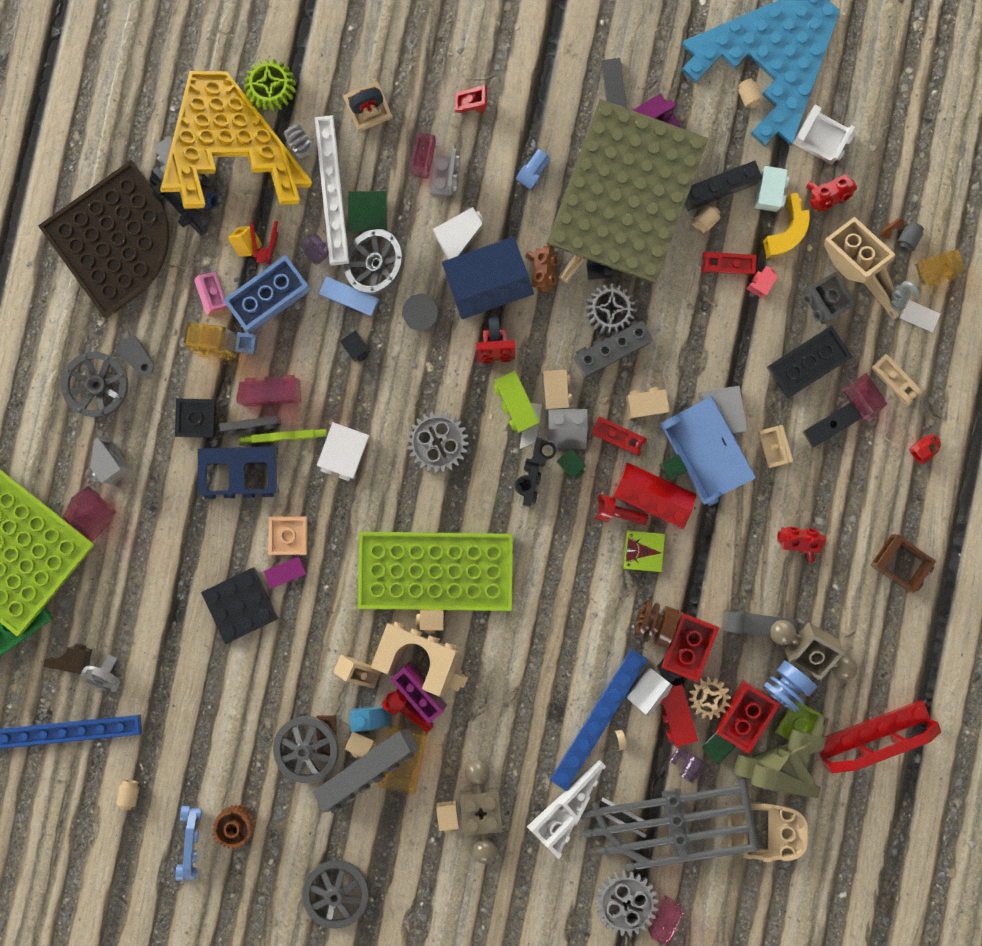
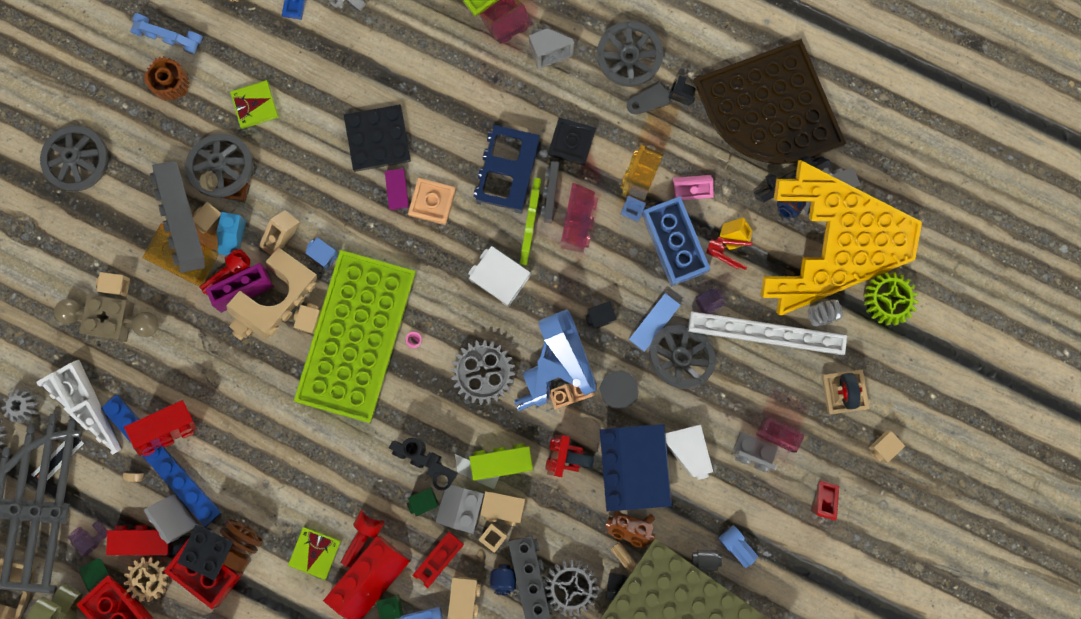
camera: 110 degrees right, 5 degrees down
dark green slope [348,191,387,232] -> none
none -> light grey gear [1,389,39,423]
none -> red brick [124,400,197,456]
none -> black hinge [177,524,233,581]
none -> dark tan plate [200,171,218,191]
none -> lime tile [230,80,279,129]
none -> medium blue brick [305,237,339,270]
none -> bright pink hinge [405,332,422,349]
none -> tan brick [479,522,508,553]
none -> dark blue head [490,564,517,596]
none -> medium blue connector [514,309,596,411]
none -> light nougat slope [550,383,595,409]
none -> black panel [668,75,696,106]
none -> dark grey brick [692,550,722,571]
none -> tan brick [869,431,905,463]

